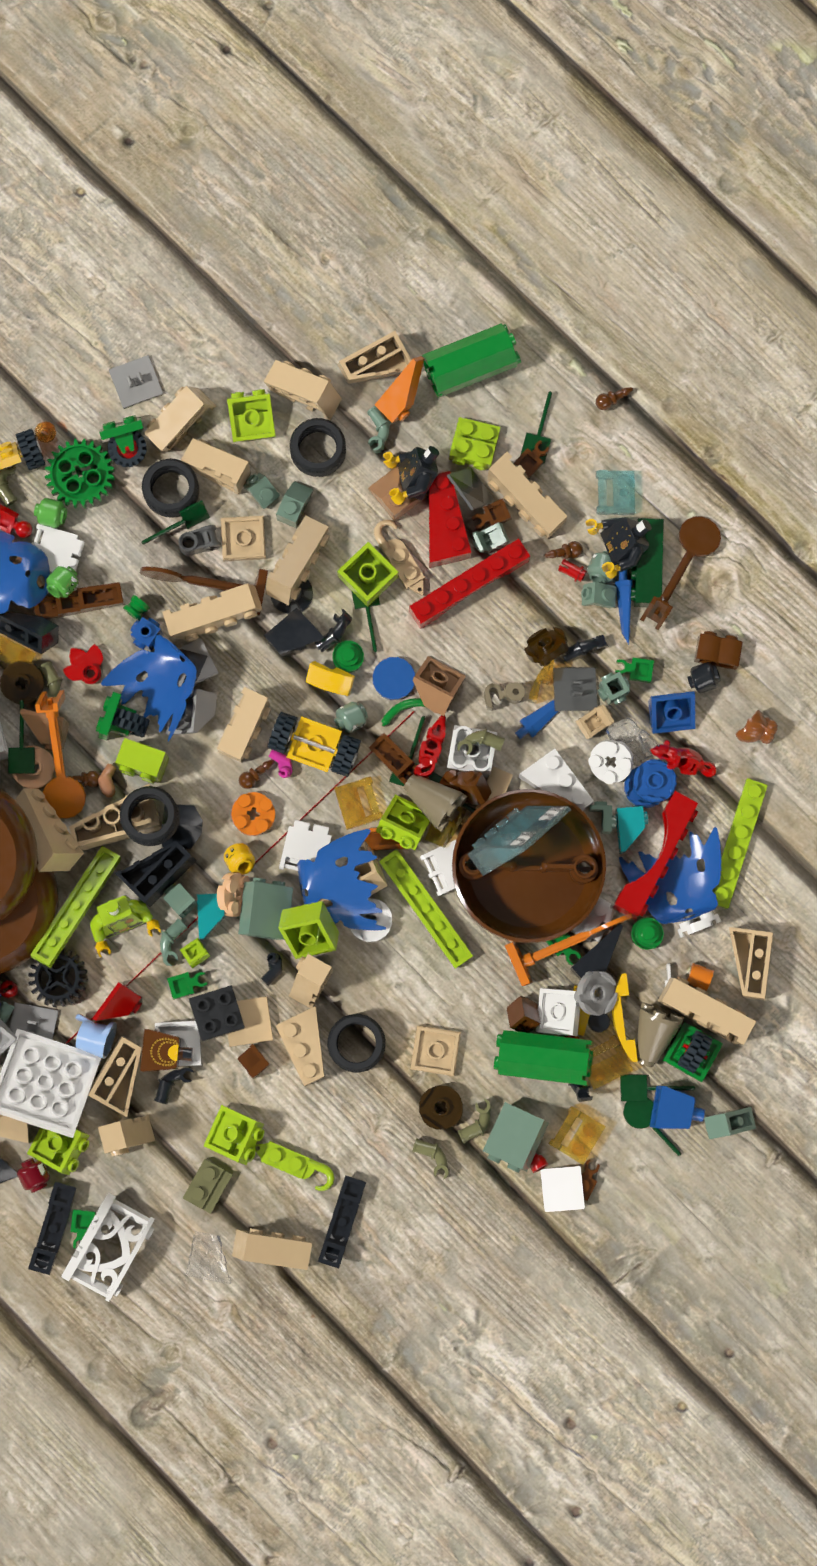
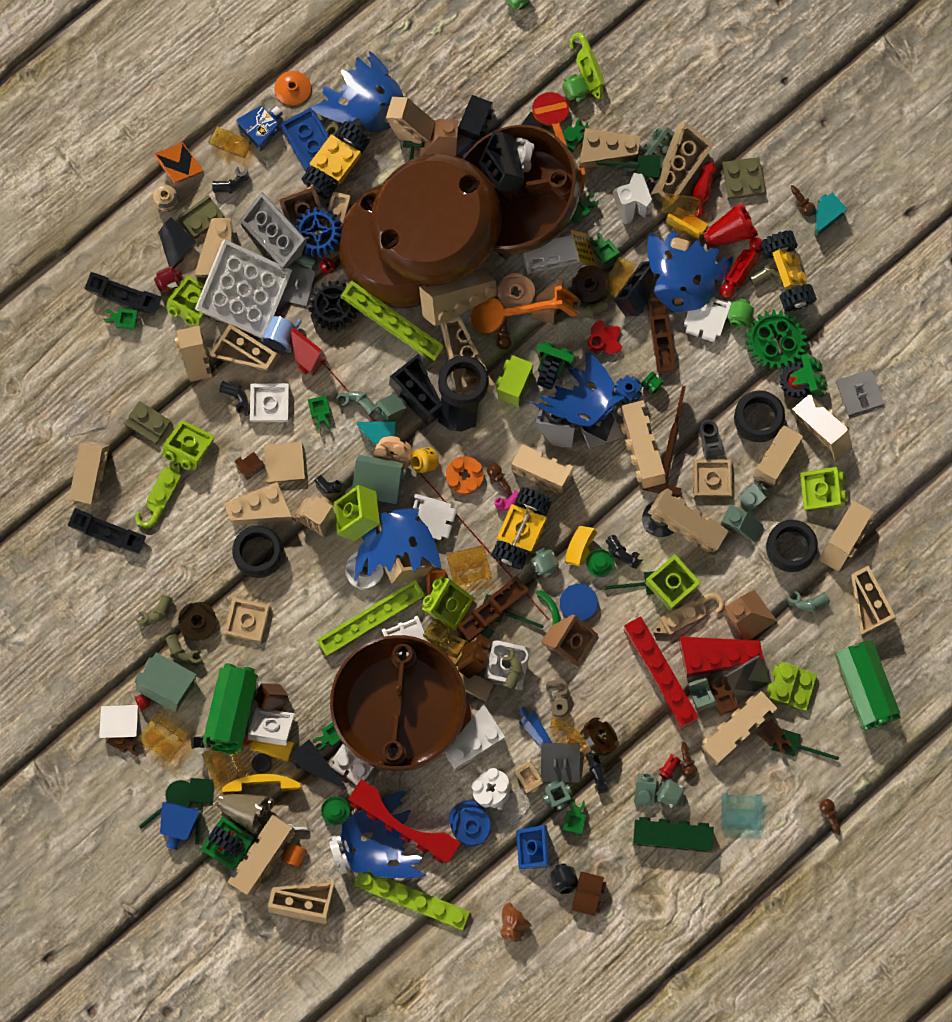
camera: 100 degrees right, 5 degrees down
dark green piece [8,700,35,774] -> none
clear orange plate [34,421,56,443] -> none
bright green head [46,566,79,598] -> none
white fence [61,1192,155,1302] -> none
lime torso [90,895,161,957] -> none
nougat arm [98,764,117,798] -> none
reddish brown torso [140,1029,193,1072] -> none
dark green piece [141,500,210,544] -> none
lime tile [180,938,210,969] -> none
black brick [189,985,245,1042] -> none
black slope [264,608,326,656] -> none
orange slope [375,356,424,423] -> none
black torso [383,446,440,505] -> none
dark tan cone [404,774,468,832] -> none
red animal [414,715,446,778] -> none
clear light blue slope [468,806,571,876] -> none
orange piece [505,913,633,986] -> none
light grey plate [574,971,617,1016] -> none
black torso [586,517,652,579] -> none
sand green bracket [589,801,616,834] -> none
blue bar [615,570,632,645] -> none
teal slope [615,806,648,854] -> none
reddish brown piece [640,516,721,630] -> none
red animal [650,740,716,777] -> none
sand green slope [704,1107,756,1139] -> none

